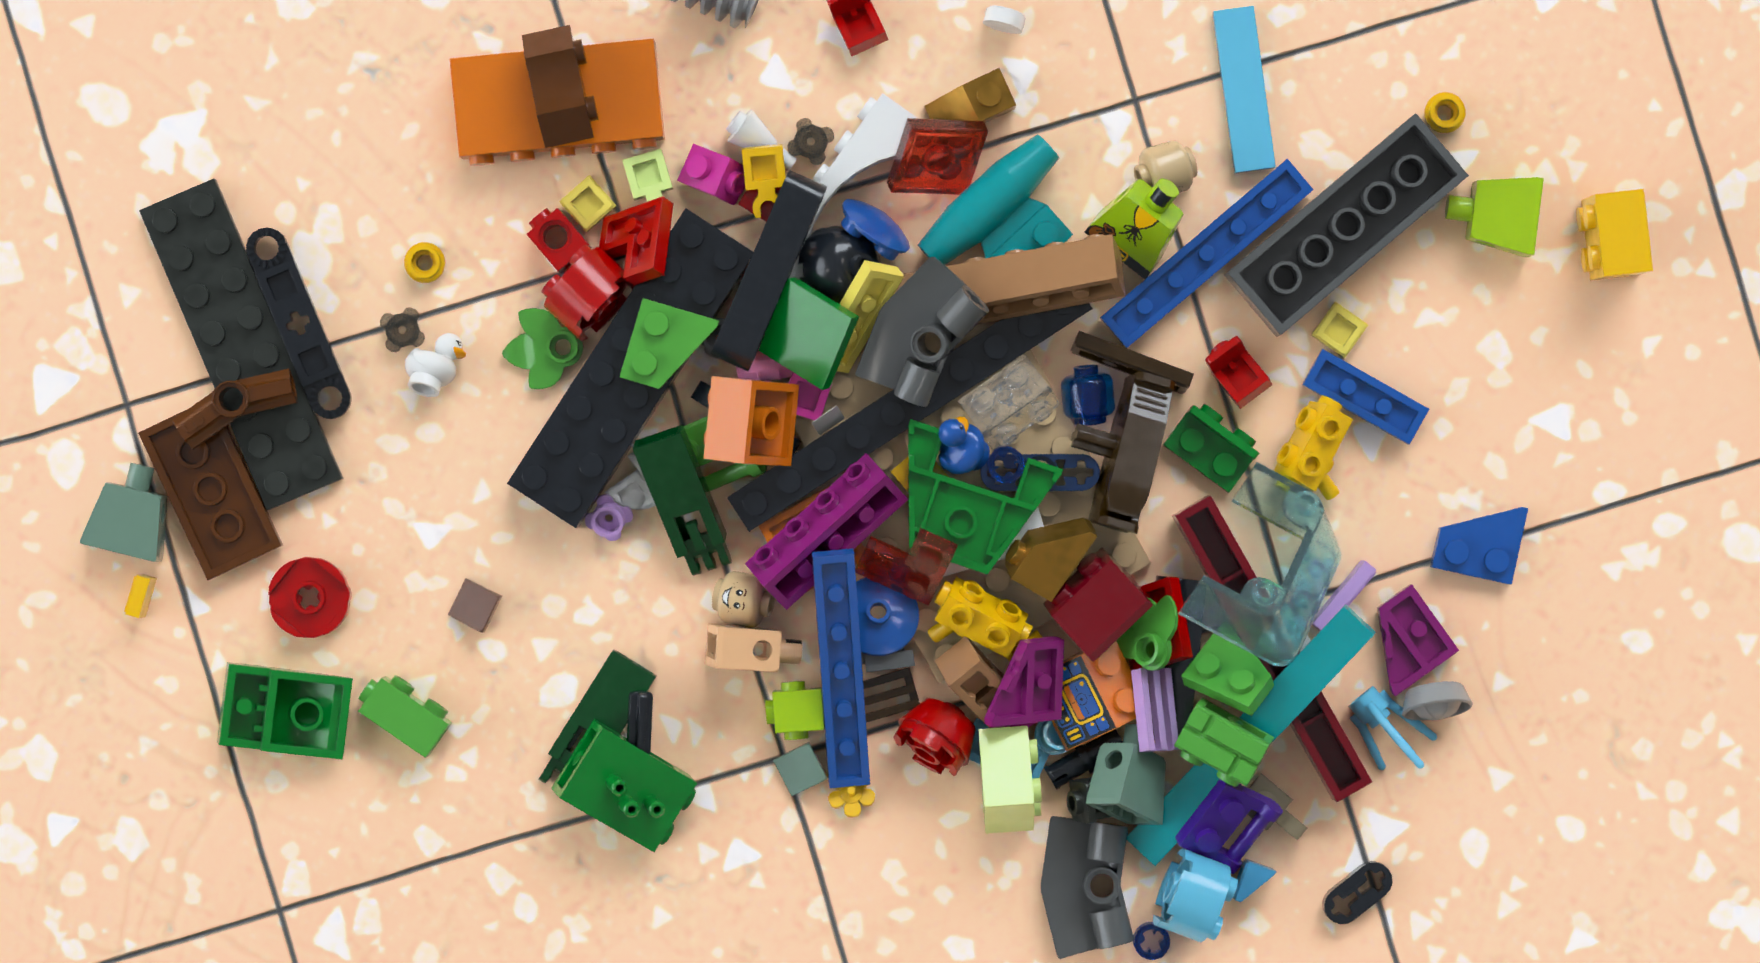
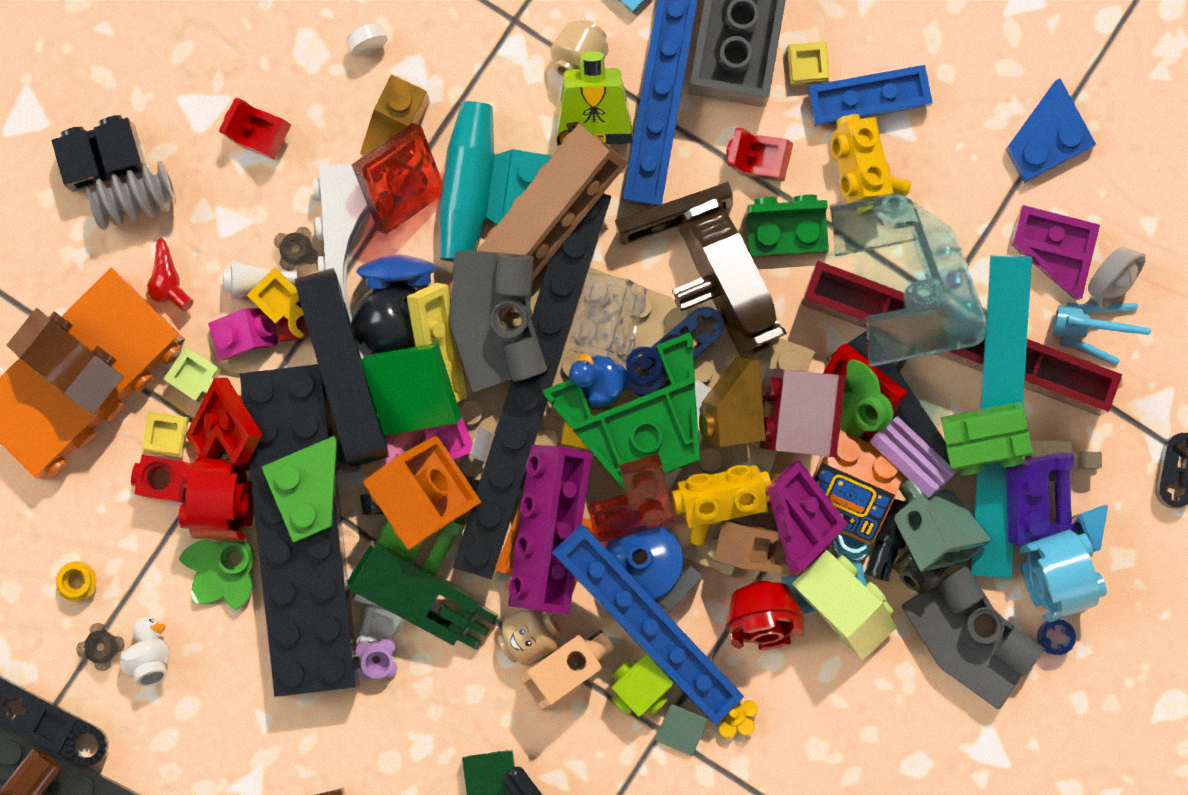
camera: 40 degrees left, 5 degrees down
dark brown tile [863,667,920,723] -> none
clear blue head [1061,364,1116,426] -> none
bright green wing [1181,618,1274,716] -> none
lavender tile [1309,560,1376,631] -> none
none -> red animal [147,238,194,312]

